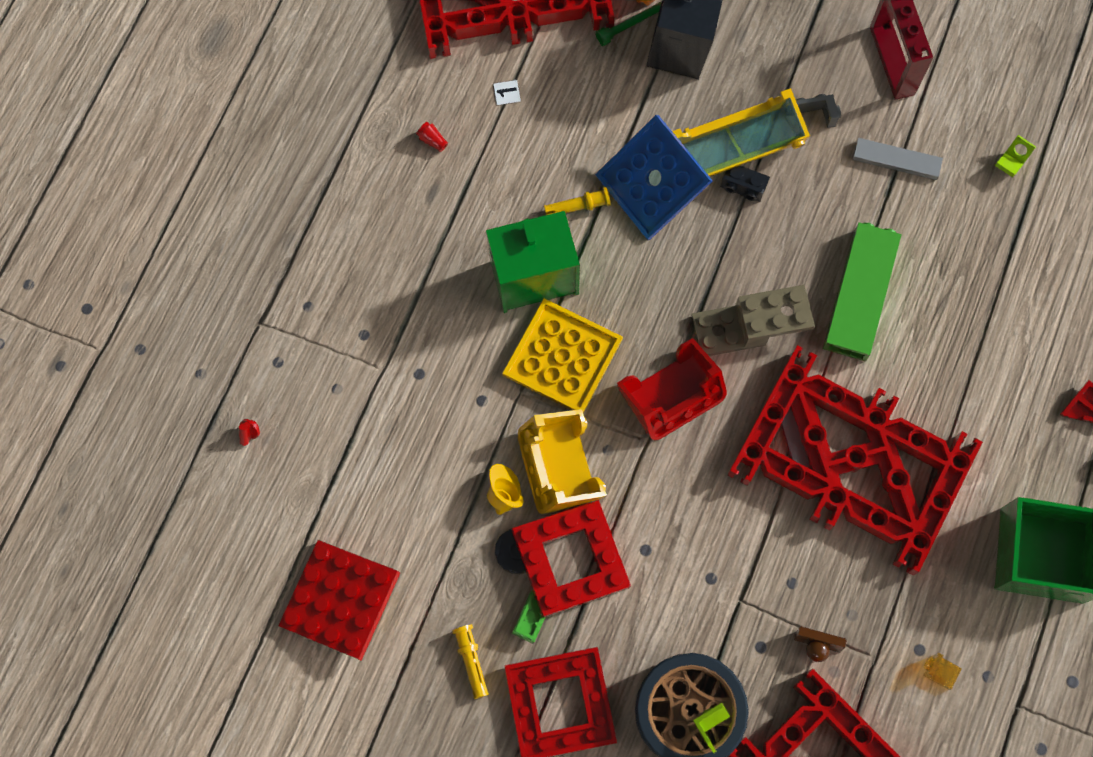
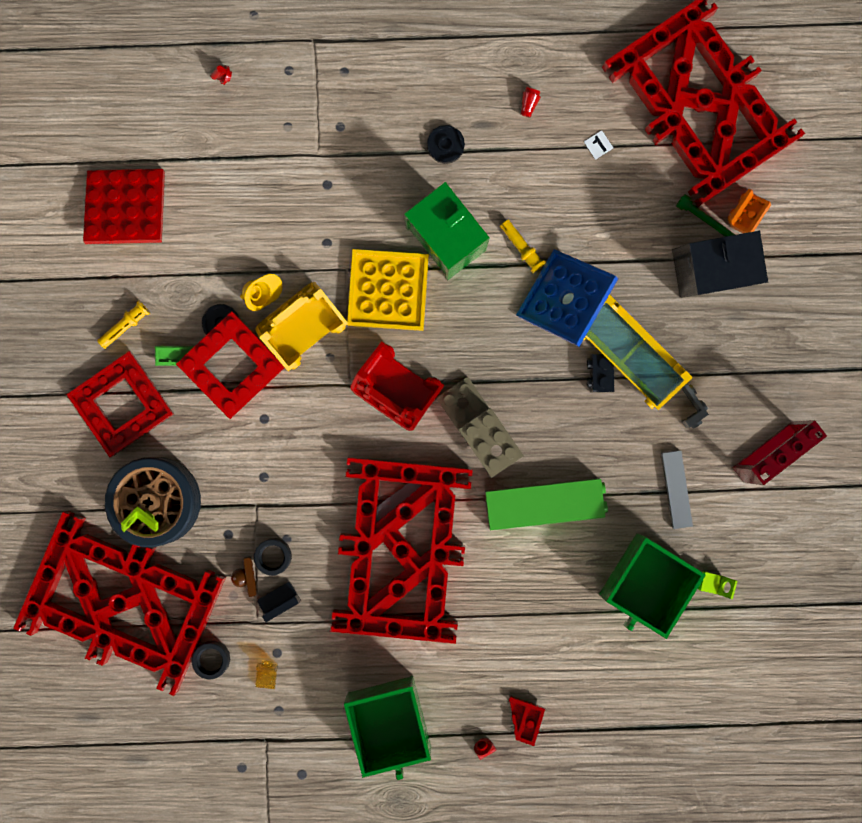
camera: 65 degrees right, 15 degrees up
none -> black tyre [191,640,231,680]
none -> black tyre [254,538,292,576]
none -> black panel [257,581,301,623]
none -> black tile [427,125,465,164]
none -> green piece [599,533,706,639]

